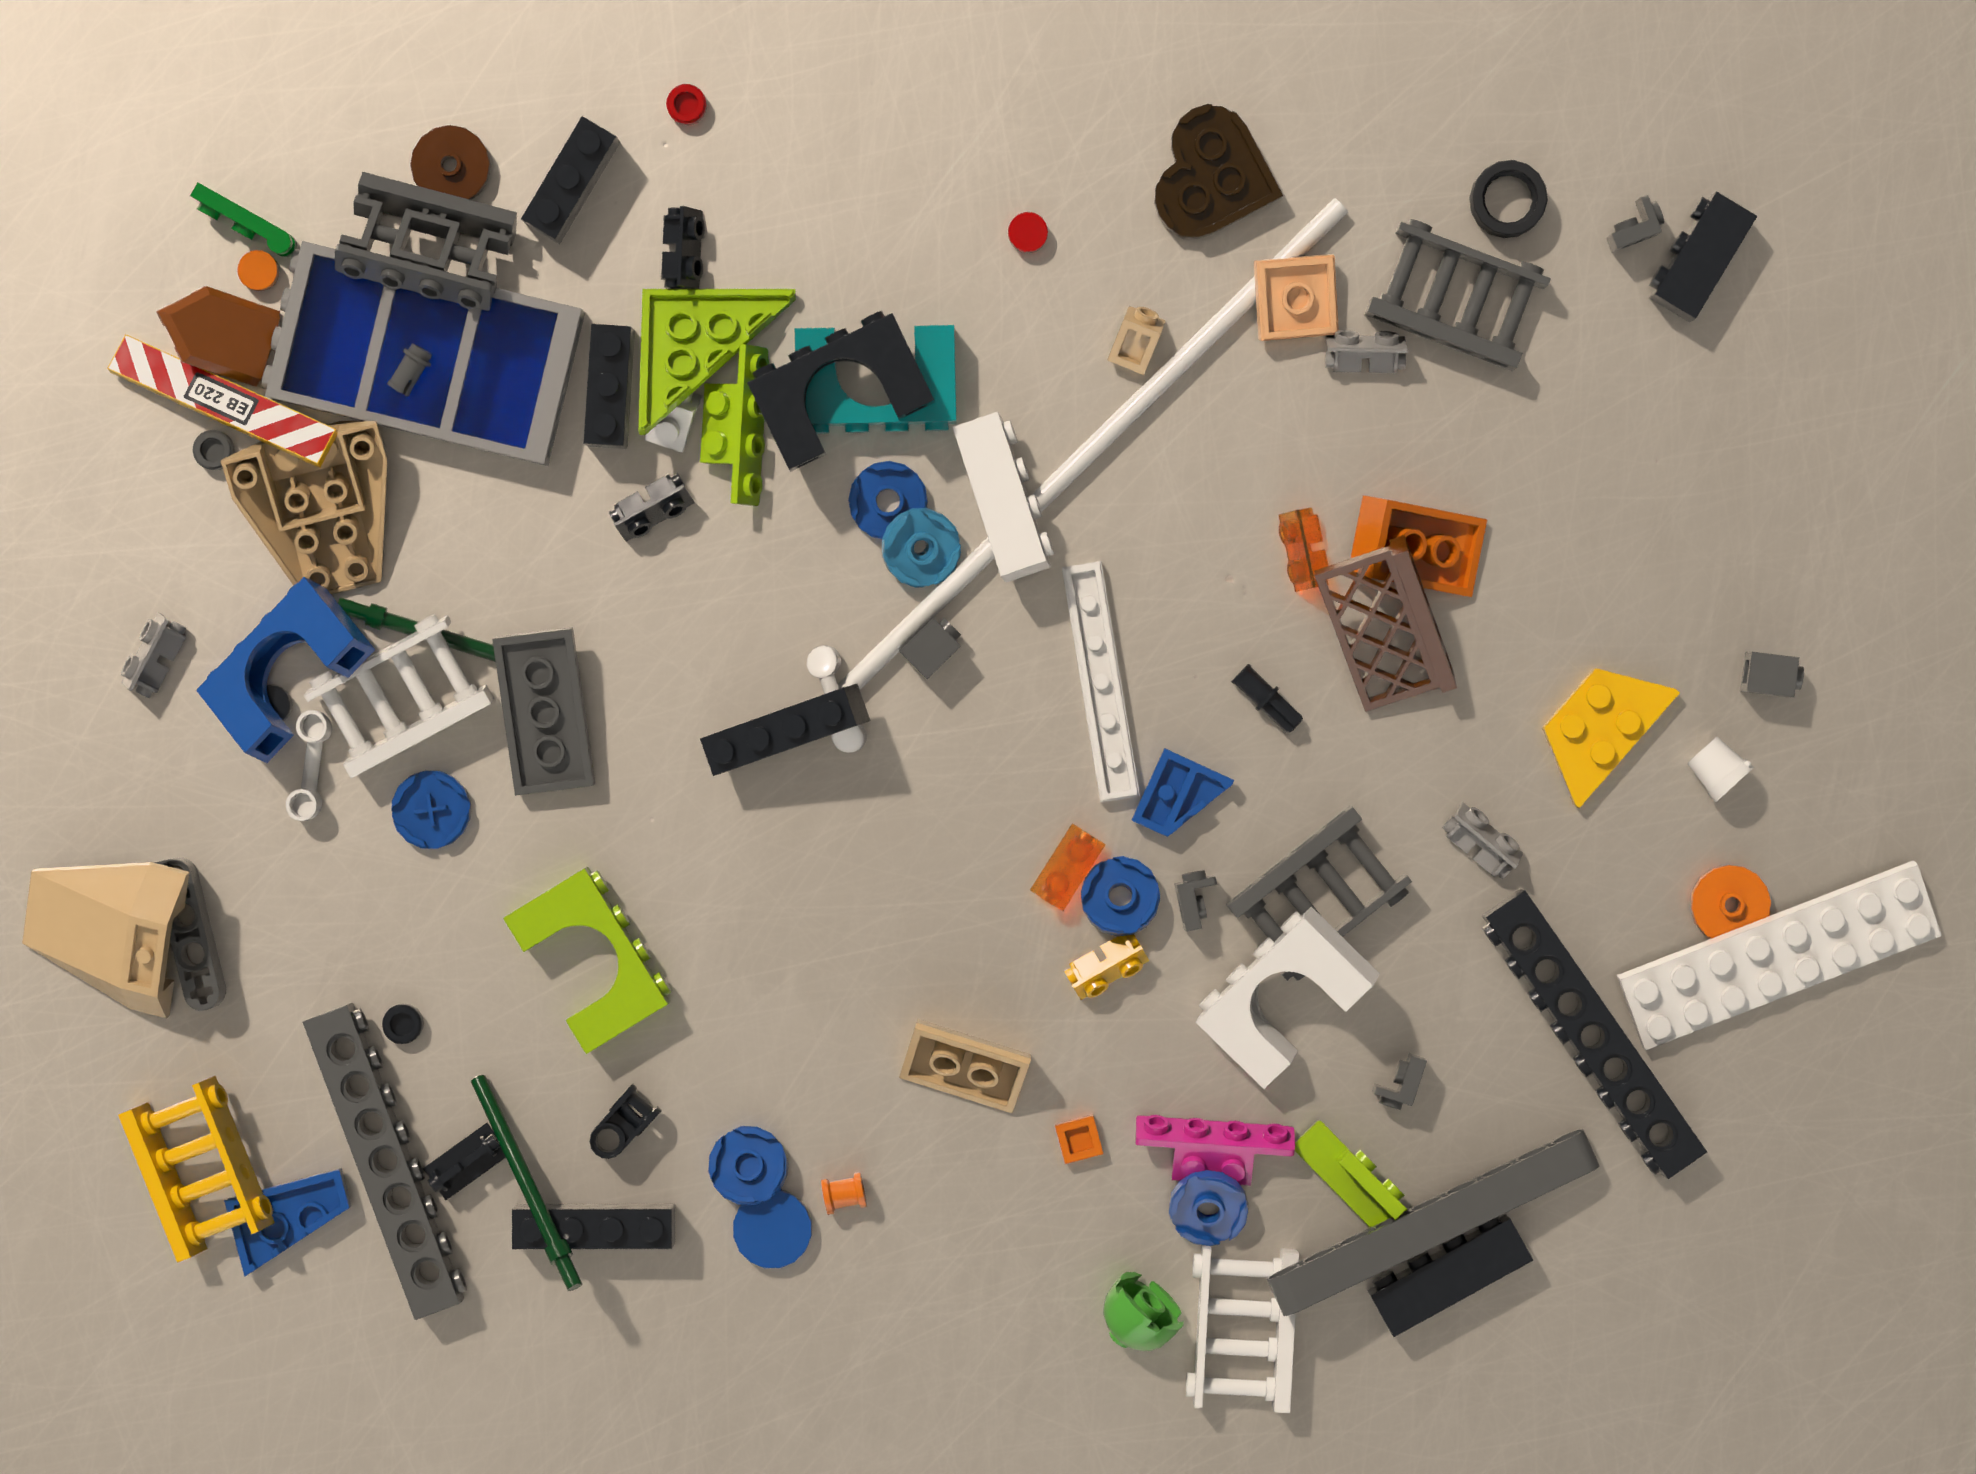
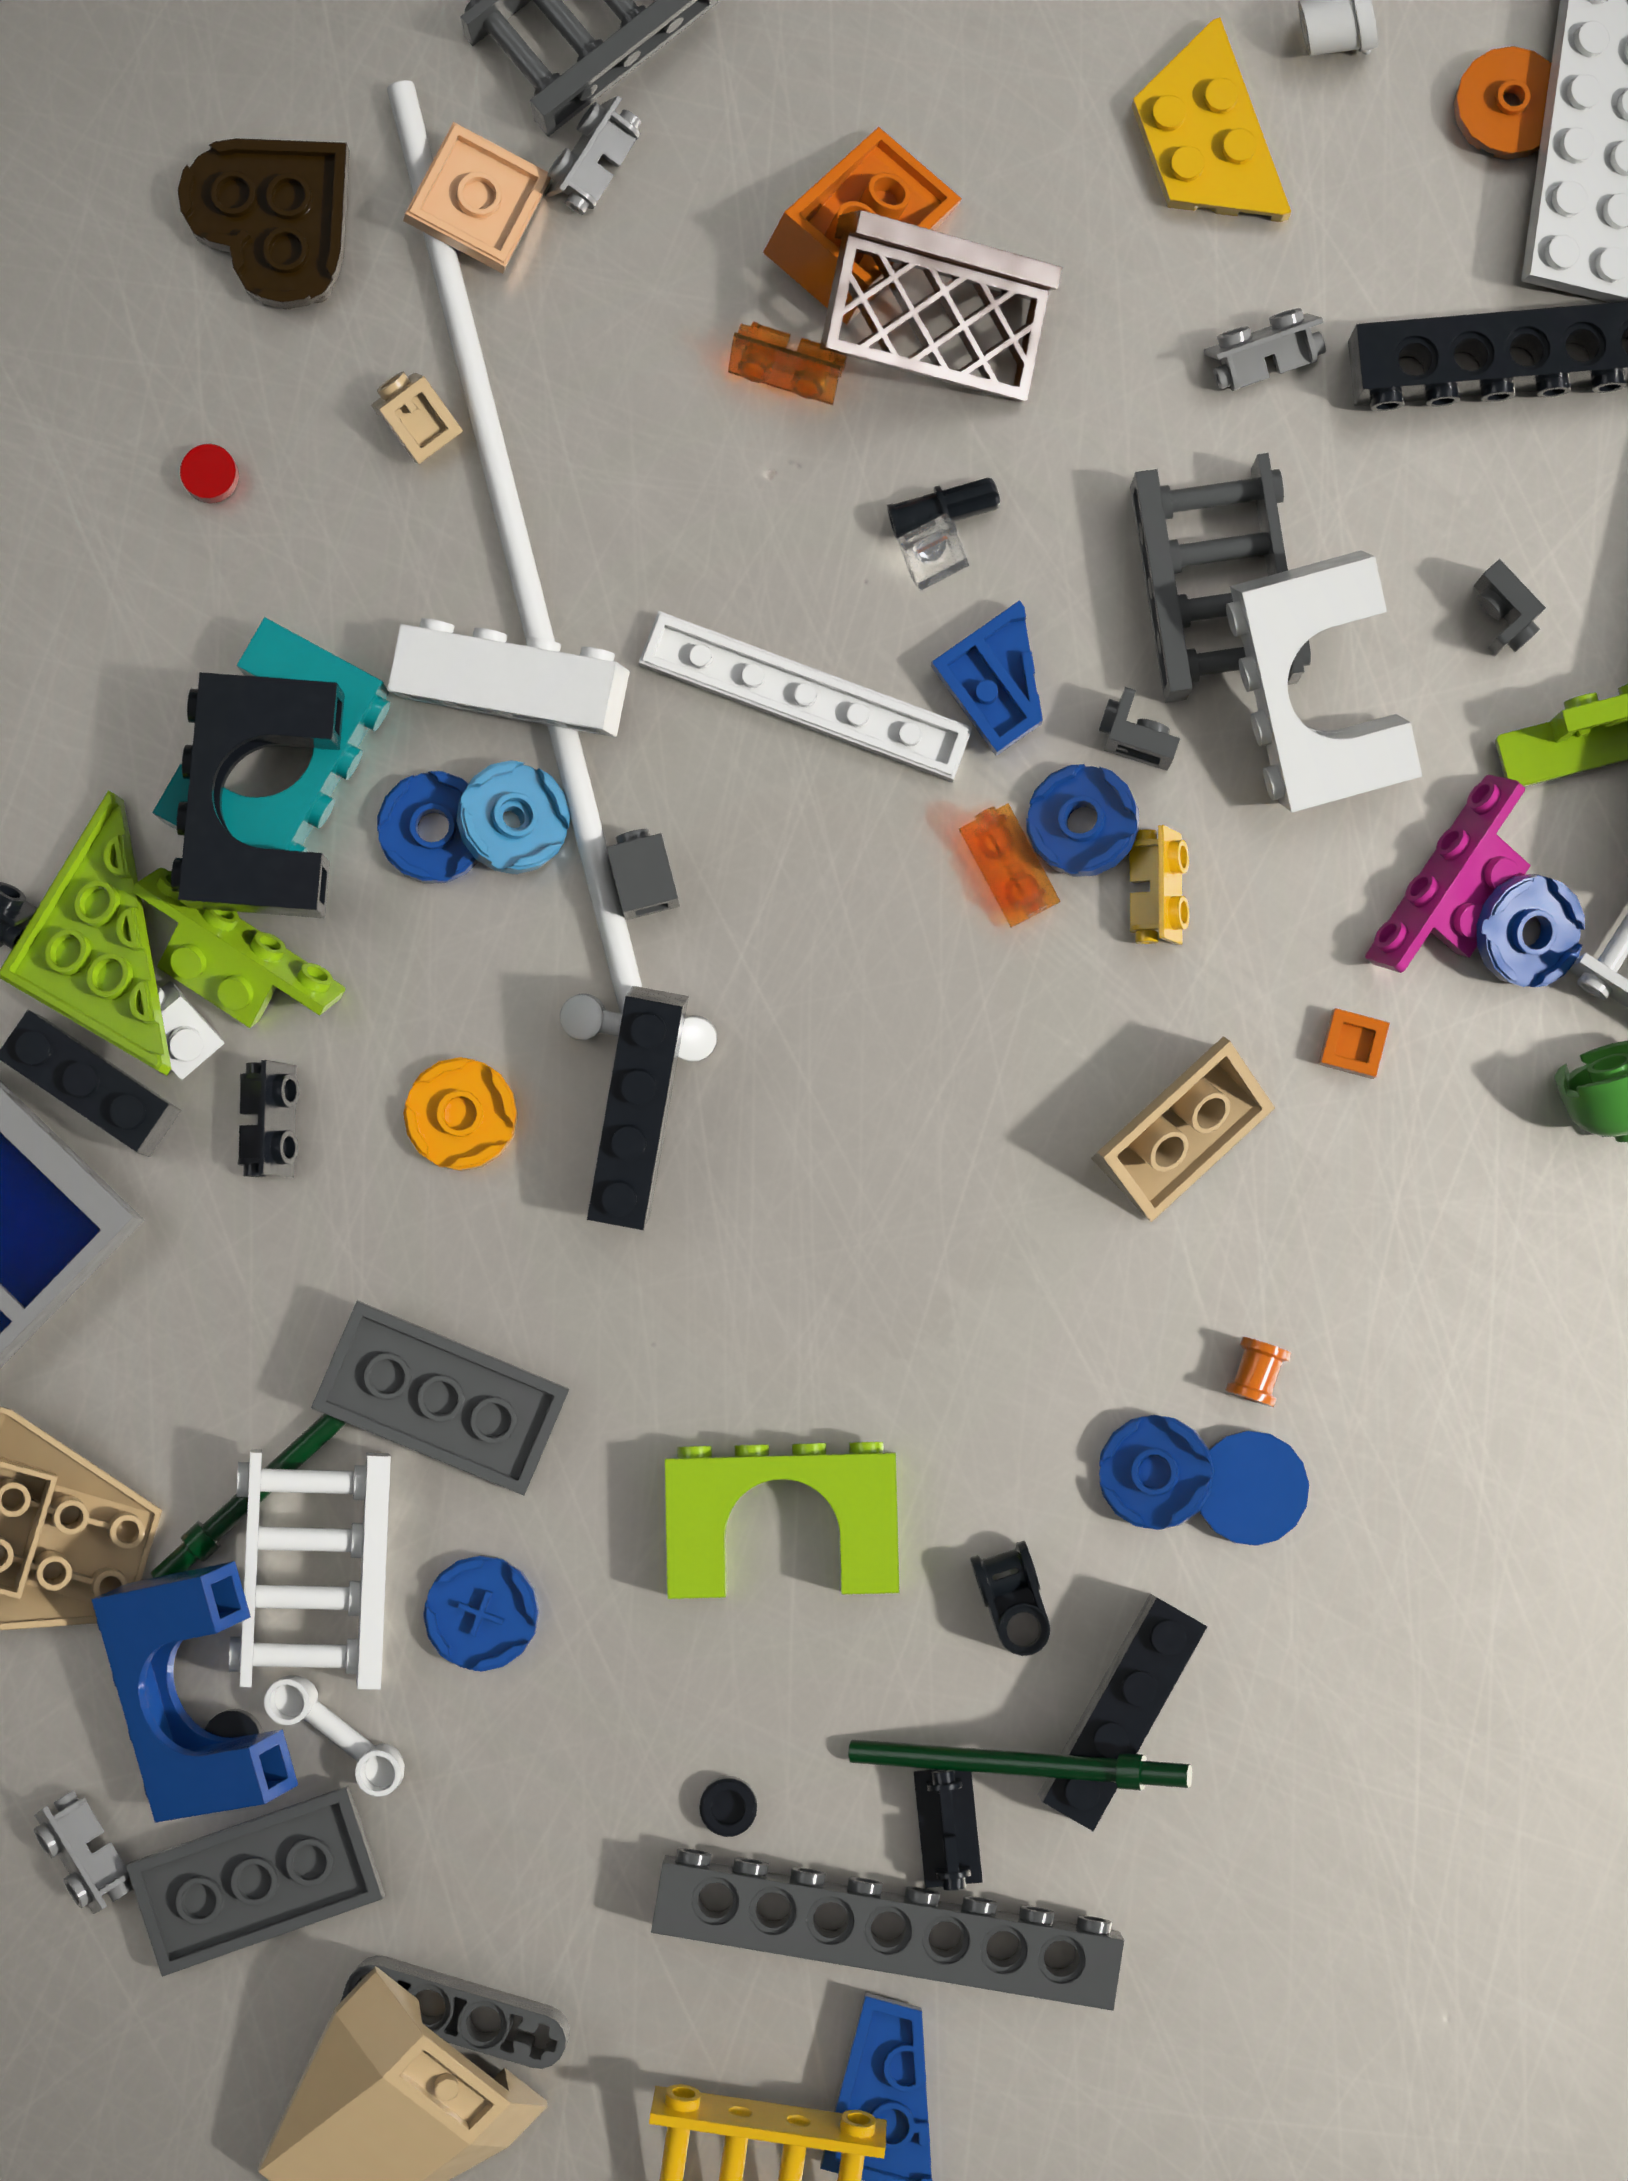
camera: 60 degrees left, 5 degrees down
none -> dark grey plate [126,1785,385,1977]
none -> light orange tile [403,1057,518,1171]
none -> clear plate [897,513,969,591]

